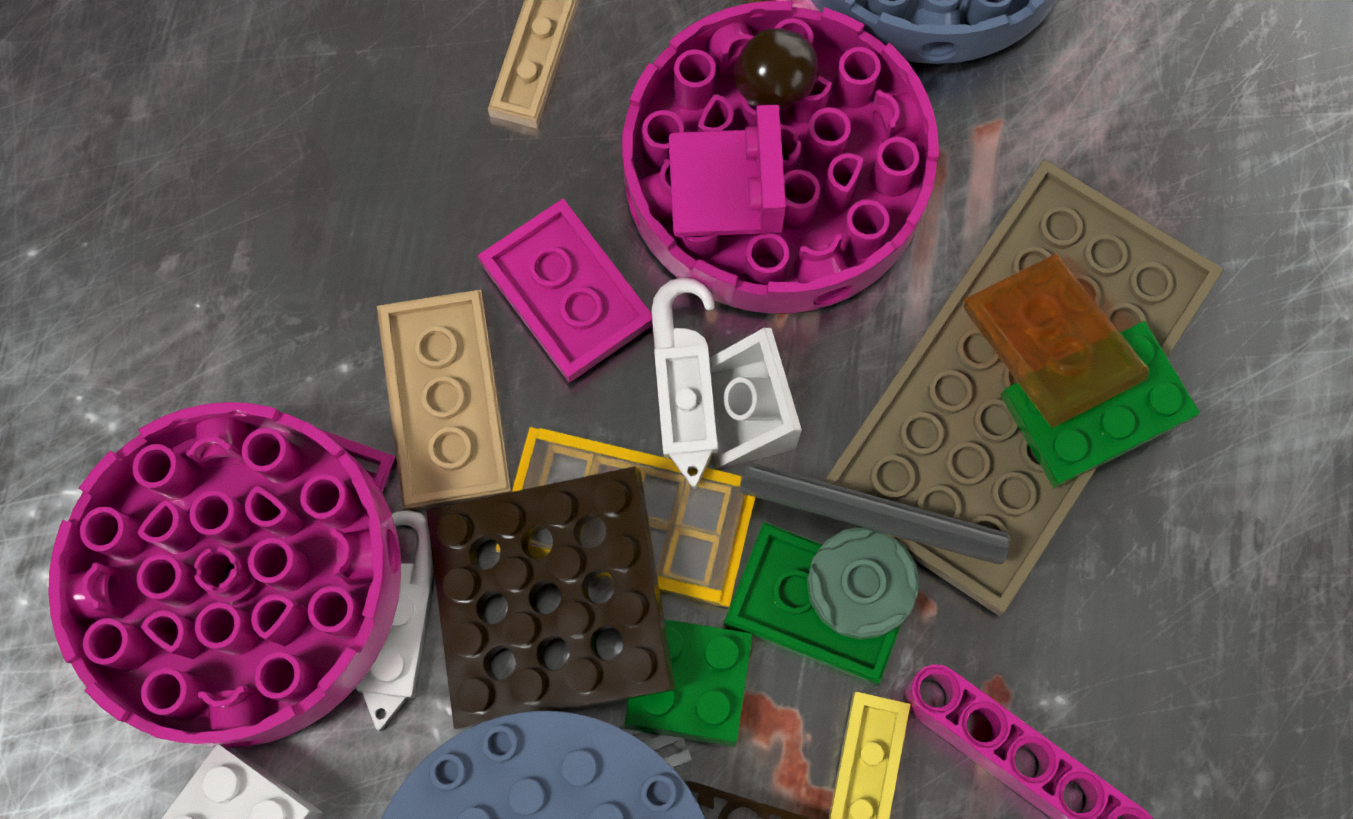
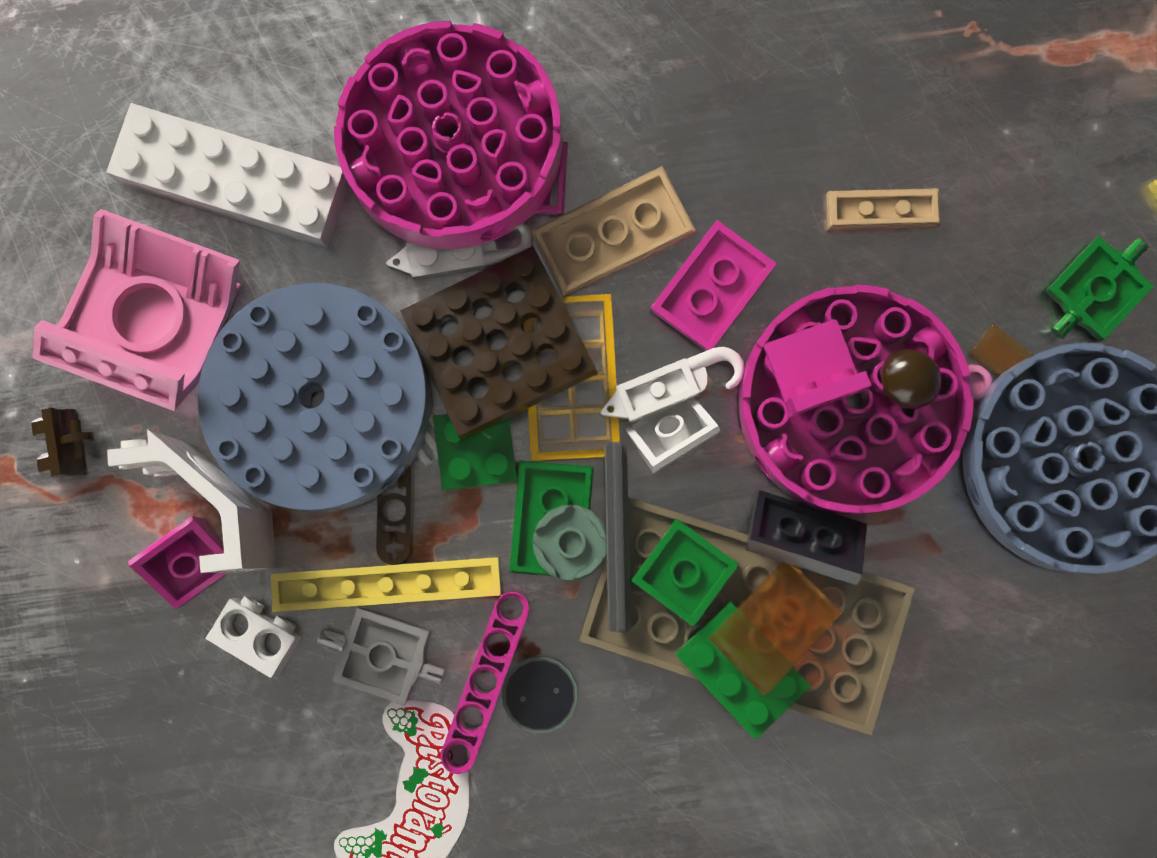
camera: 75 degrees right, 10 degrees up
none -> black tile [502,656,577,733]
none -> green plate [631,518,739,627]
none -> black plate [746,490,867,585]

